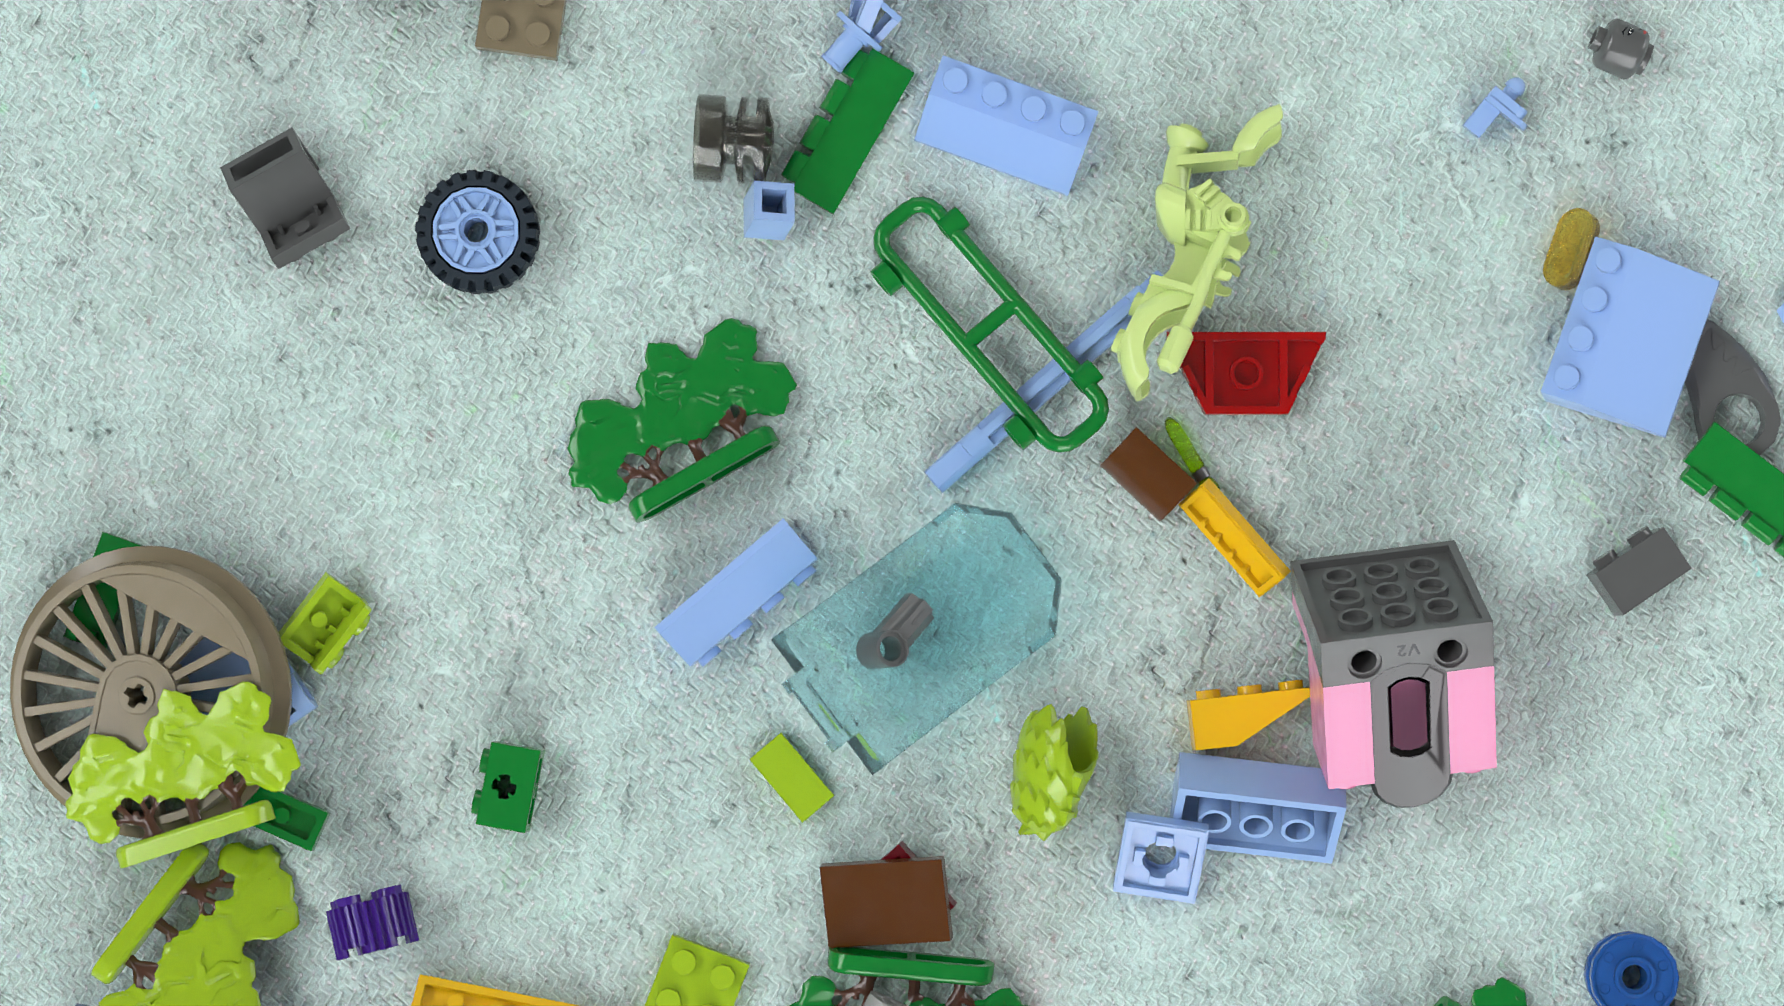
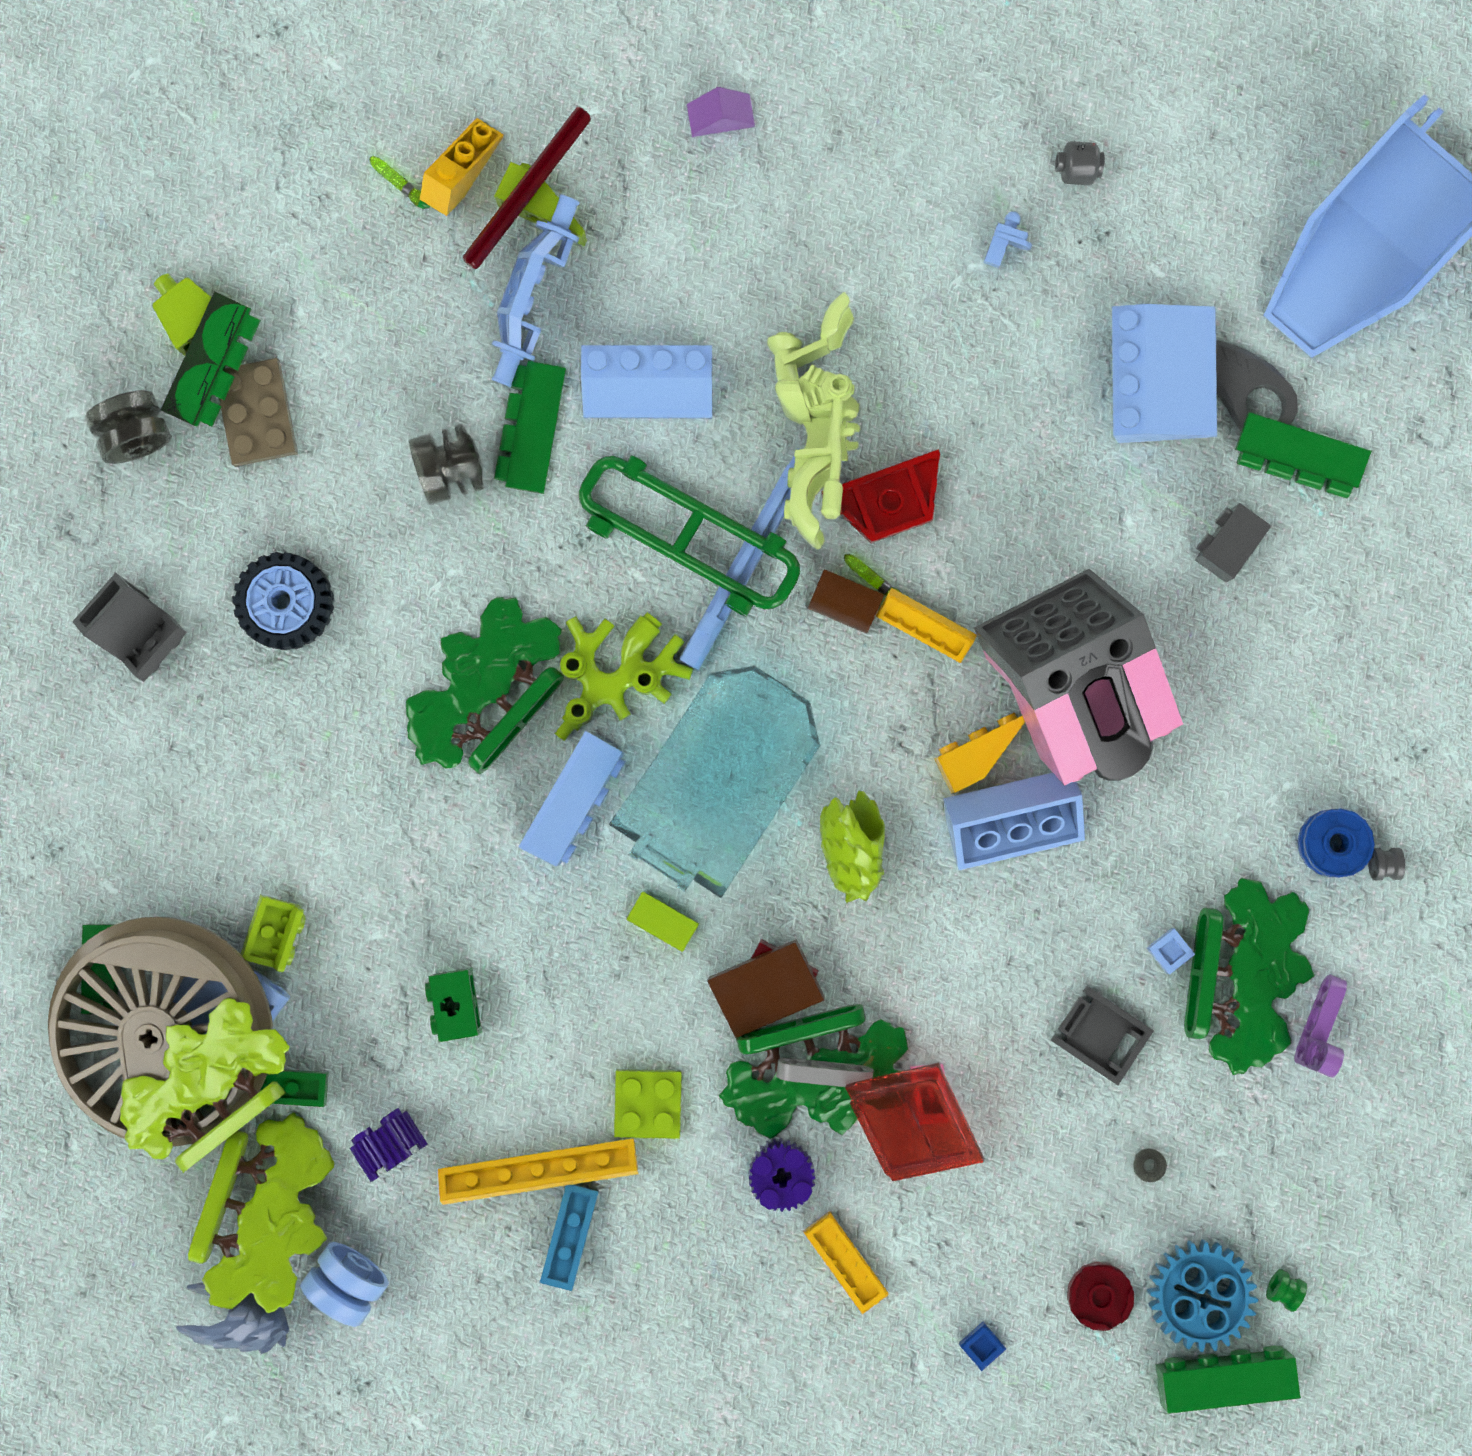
camera: 20 degrees left, 0 degrees up
light blue brick [744,180,795,240] -> none
dark grey piece [856,593,934,670] -> none
light blue piece [1113,811,1209,904] -> none
clear yellow tile [1543,208,1600,290] -> none
none -> lime plant [554,612,693,741]

